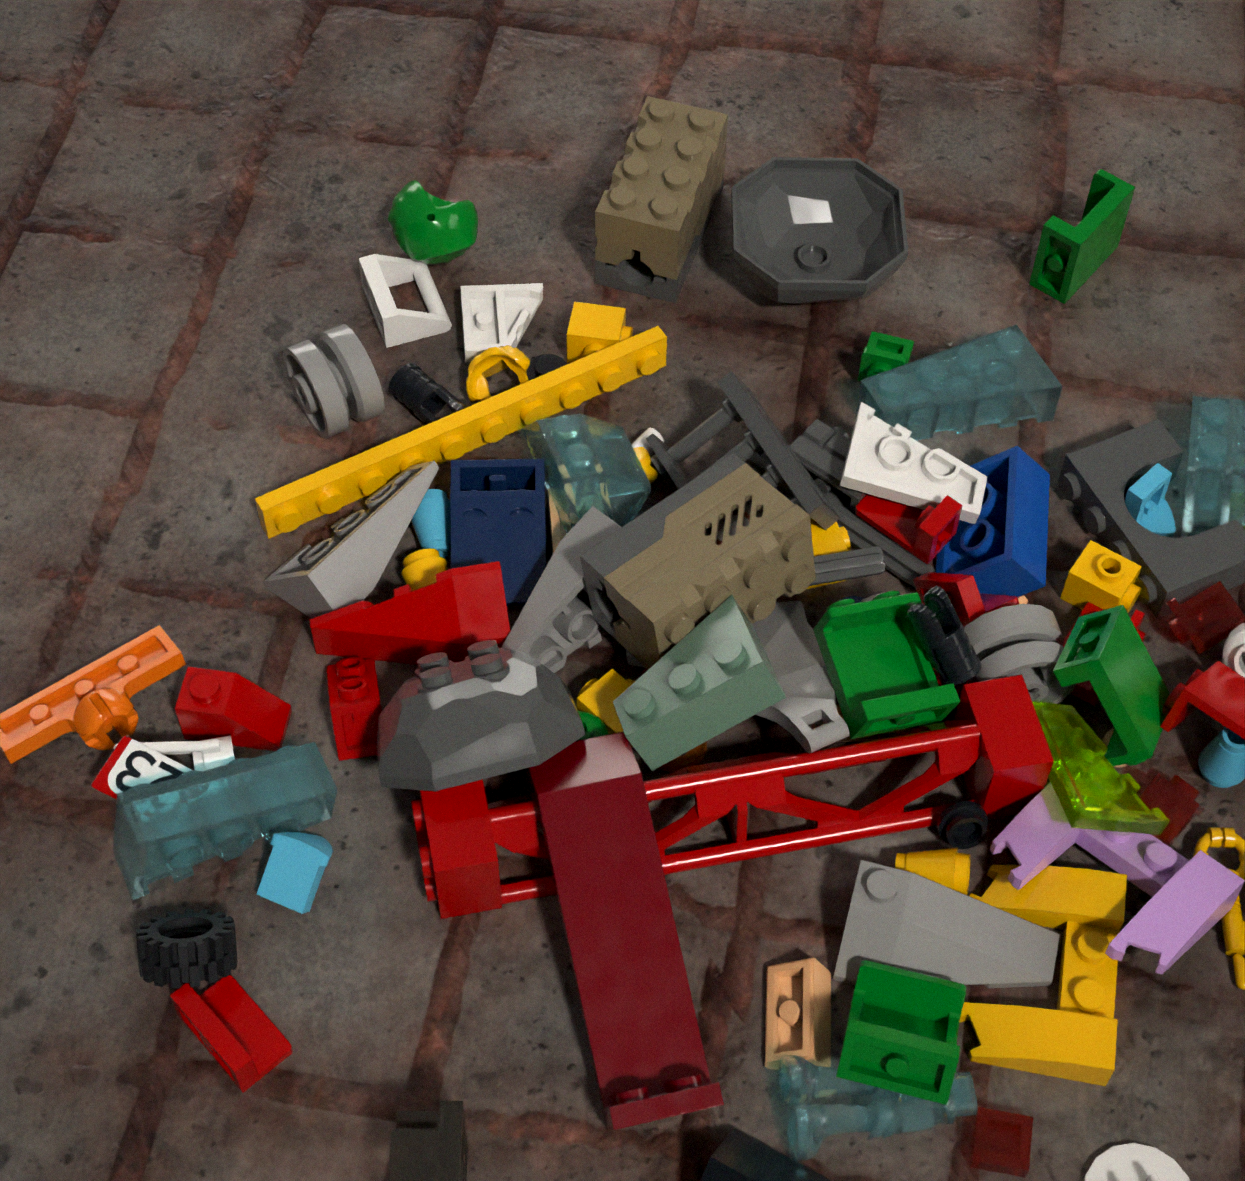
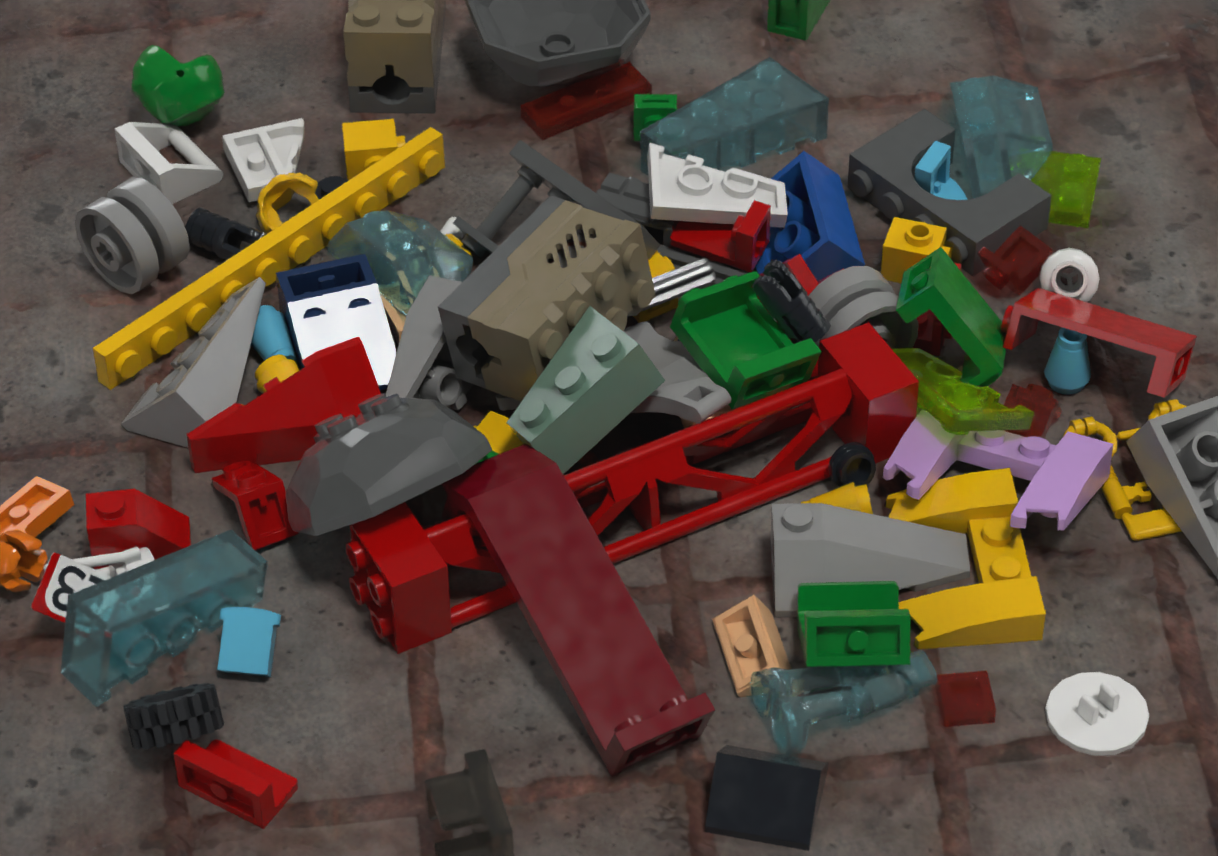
camera: 15 degrees left, 10 degrees down
none -> clear red tile [520,62,652,140]

